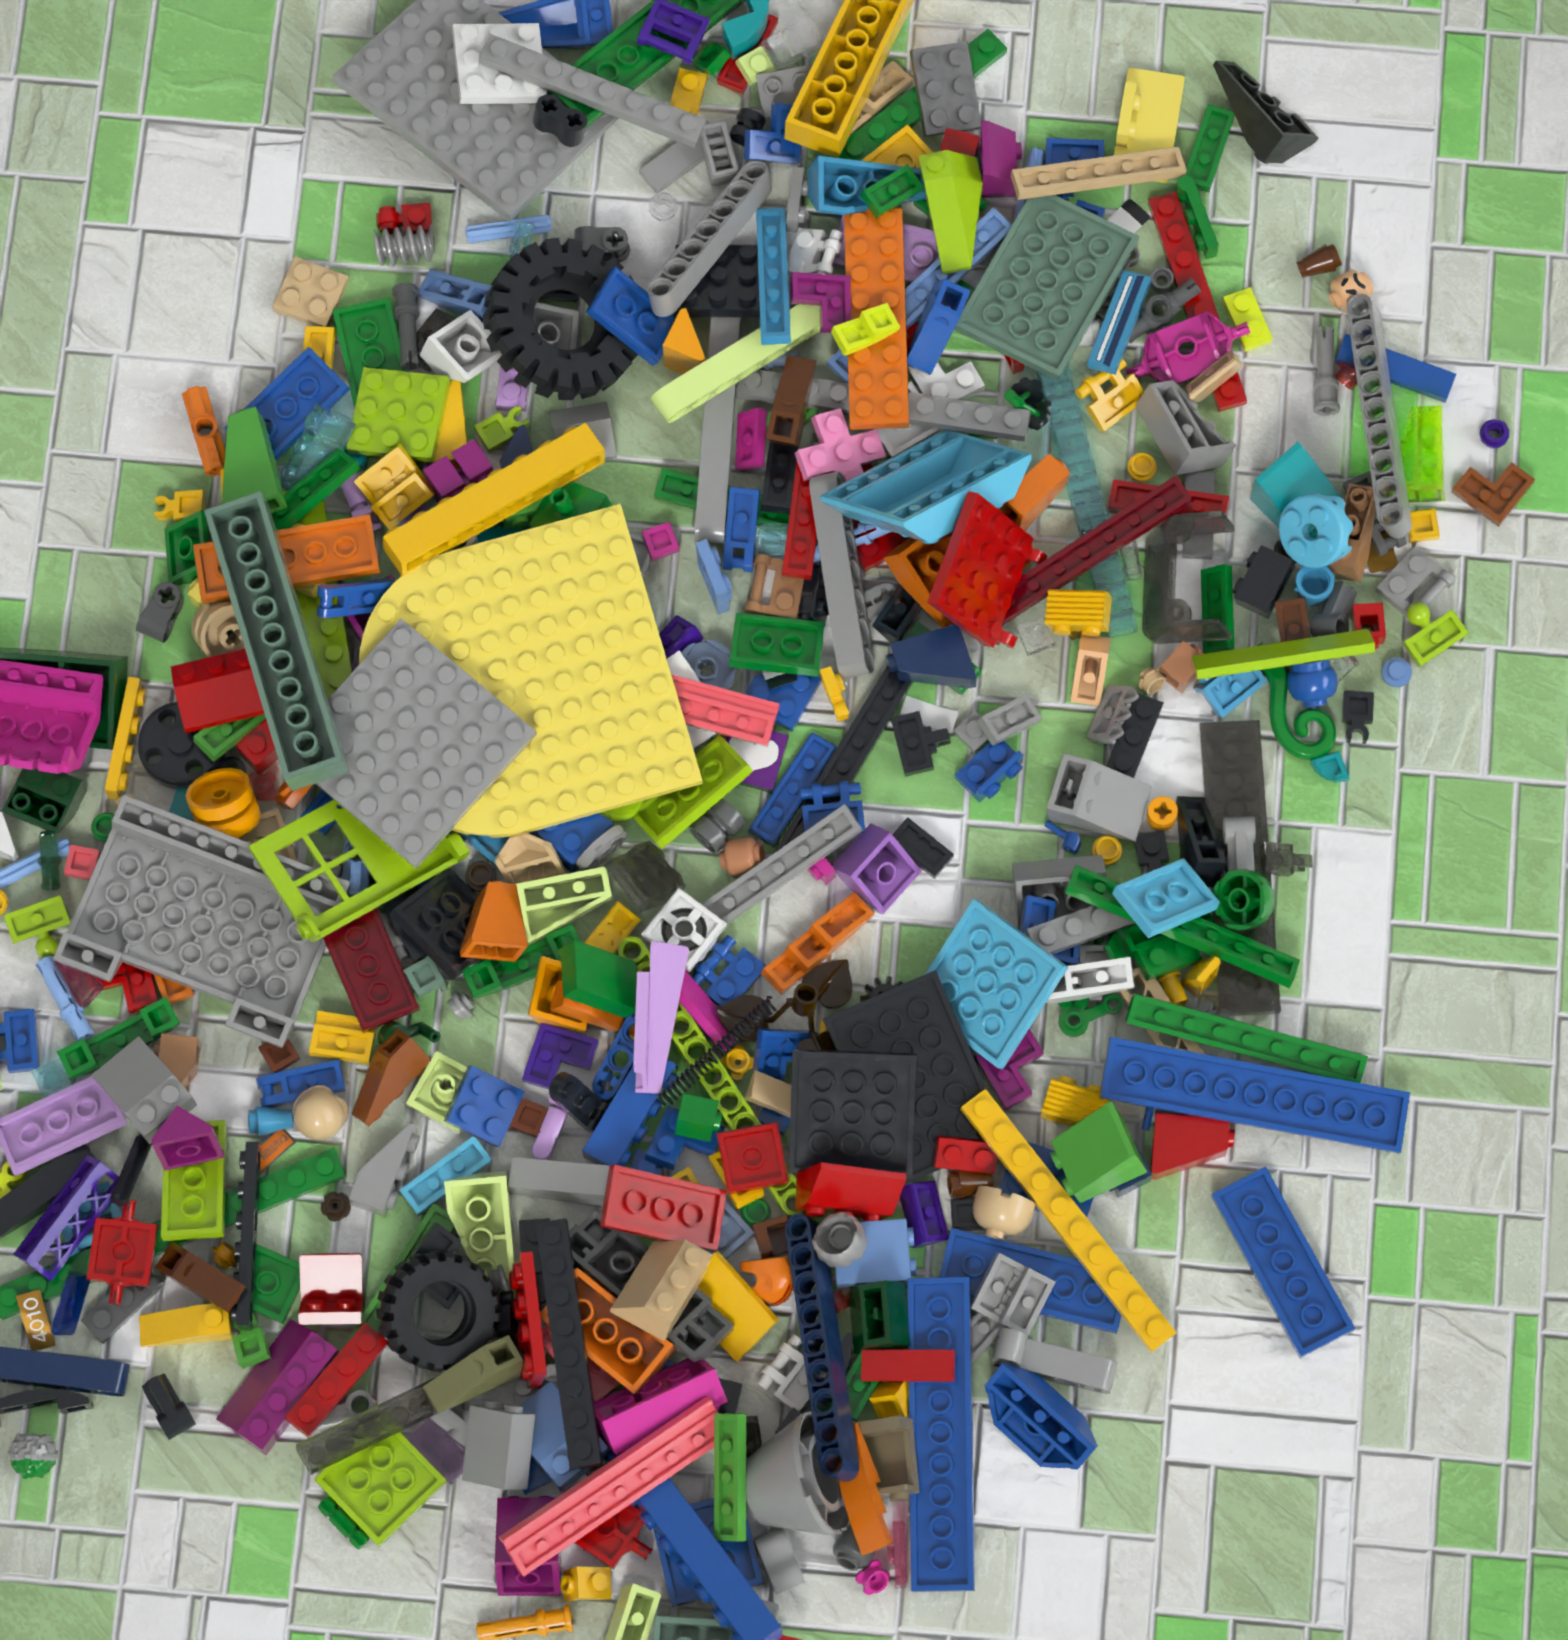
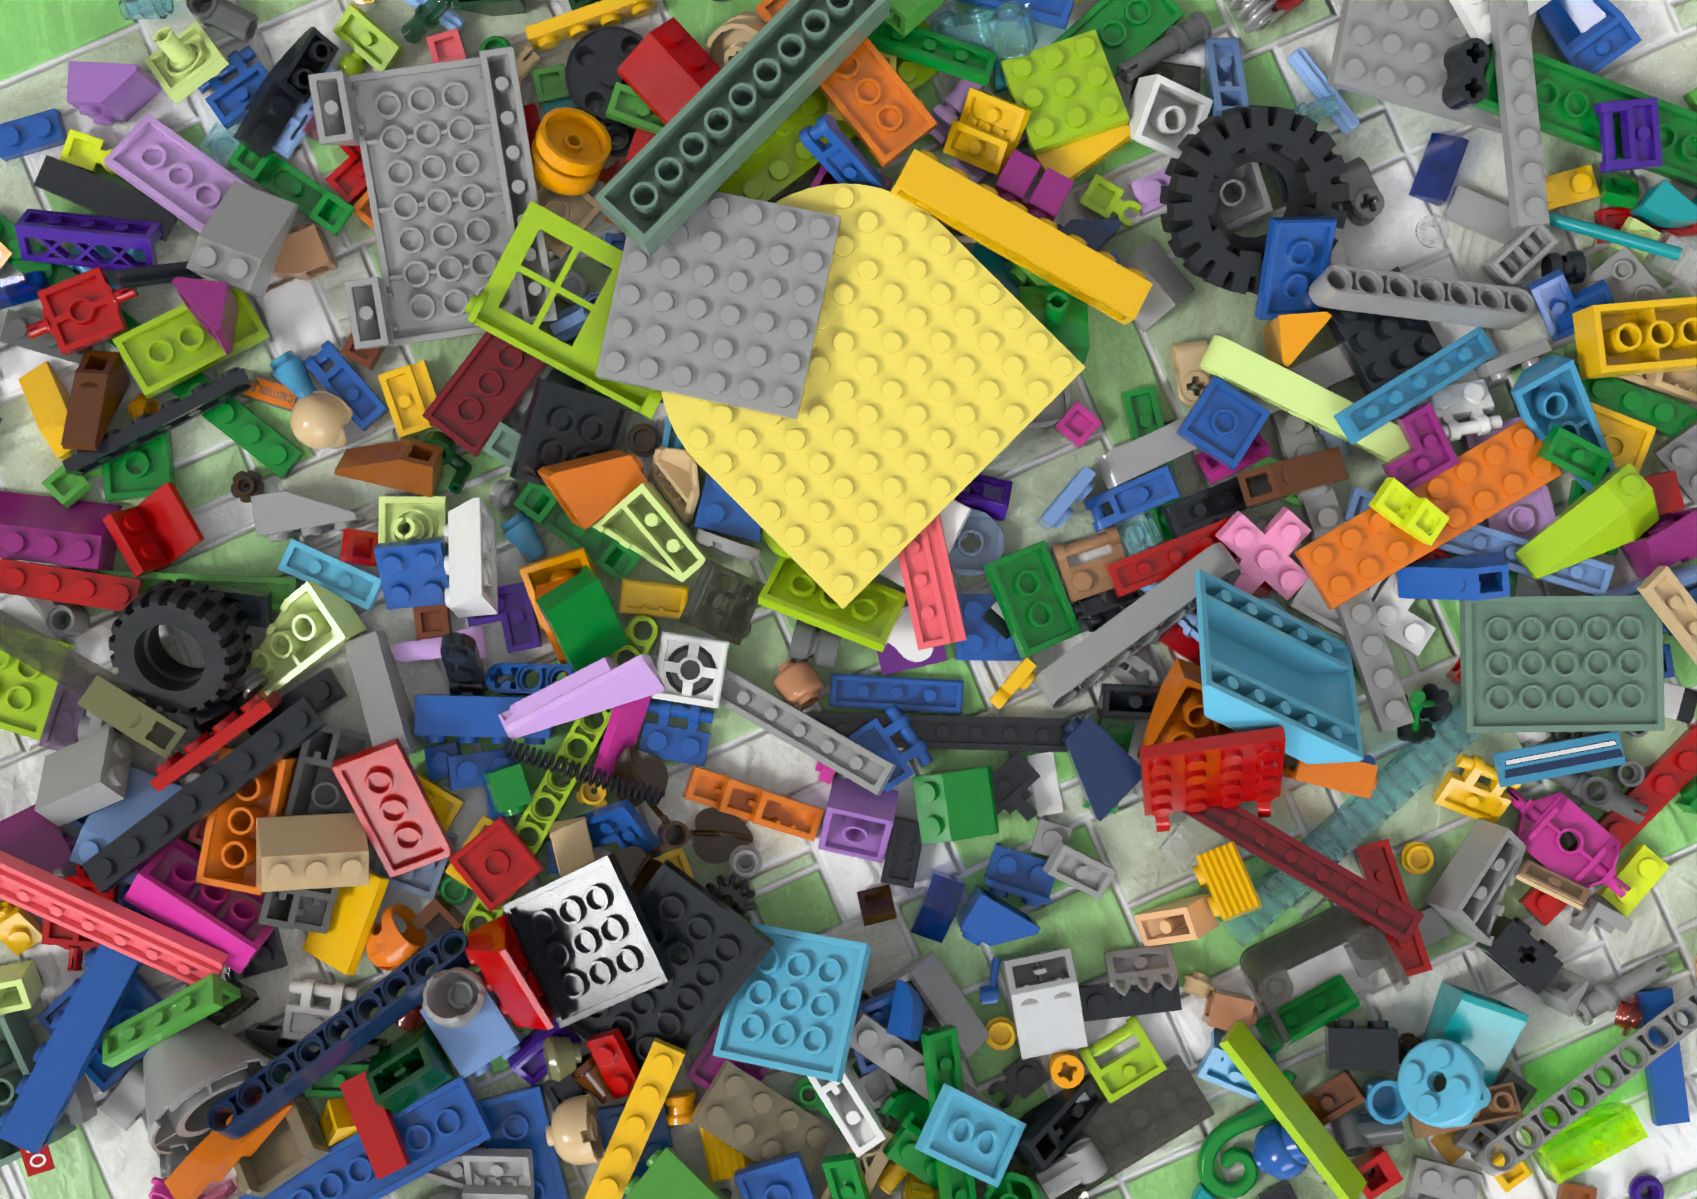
camera: 60 degrees right, 15 degrees up
none -> black slope [233,27,340,158]
none -> red plate [340,528,378,566]
none -> white slope [443,497,498,618]
none -> dark azure cone [500,511,547,562]
none -> bright green plate [531,63,571,106]
none -> olive cone [543,1035,582,1082]
none -> light orange wheel [664,1089,697,1126]
none -> dark tan plate [689,1060,836,1177]
none -> light grey plate [729,845,762,879]
none -> dark brown plate [857,884,897,926]
none -> blue brick [886,979,924,1041]
none -> clear blue slope [910,869,966,943]
none -> green slope [912,766,999,844]
none -> blue slope [957,885,1041,946]
none -> lime plate [1077,1016,1167,1104]
none -> tan piece [1171,340,1211,406]
none -> blue plate [1176,375,1271,470]
none -> clear blue slope [1408,133,1469,206]
none -> black brick [1475,916,1564,995]
none -> light grey slope [1541,967,1589,1017]
none -> teal bar [1549,211,1683,261]
none -> light grey bracket [1569,898,1633,934]

